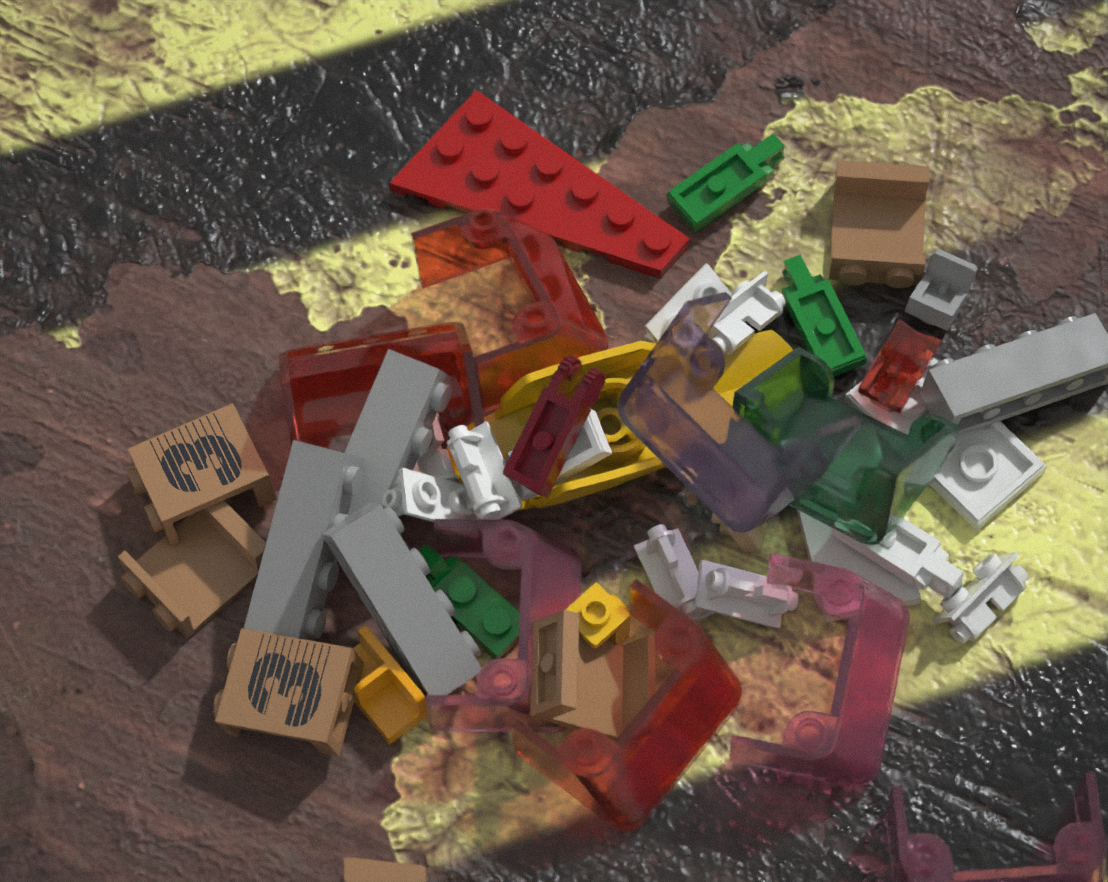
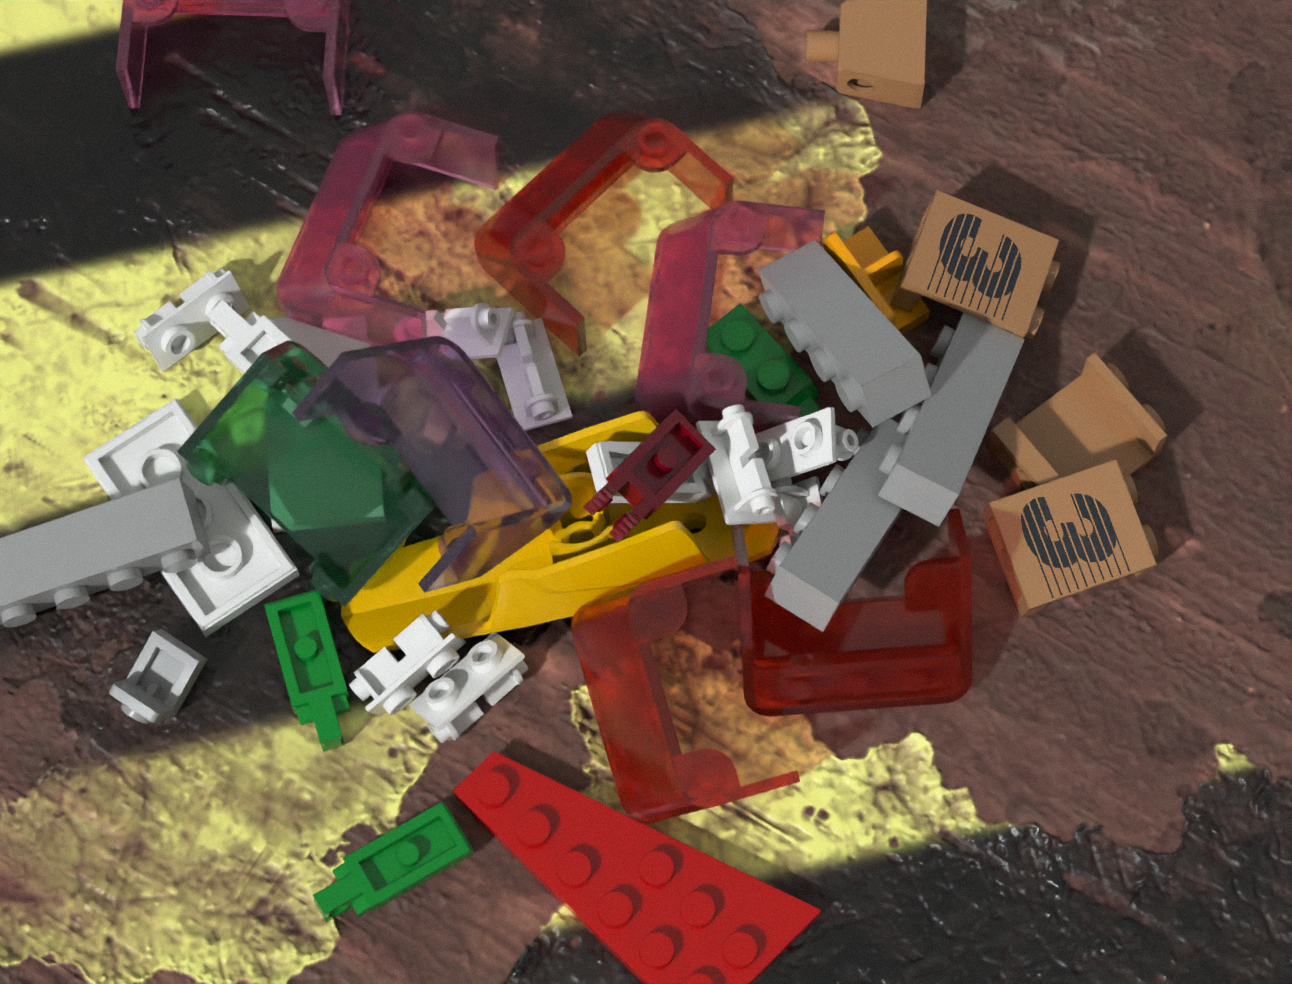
camera: 175 degrees left, 5 degrees up
medium nougat panel [530,609,657,743] -> none
yellow bracket [565,582,631,648] -> none
medium nougat panel [829,160,930,288] -> none
clear red hips [858,320,941,414] -> none

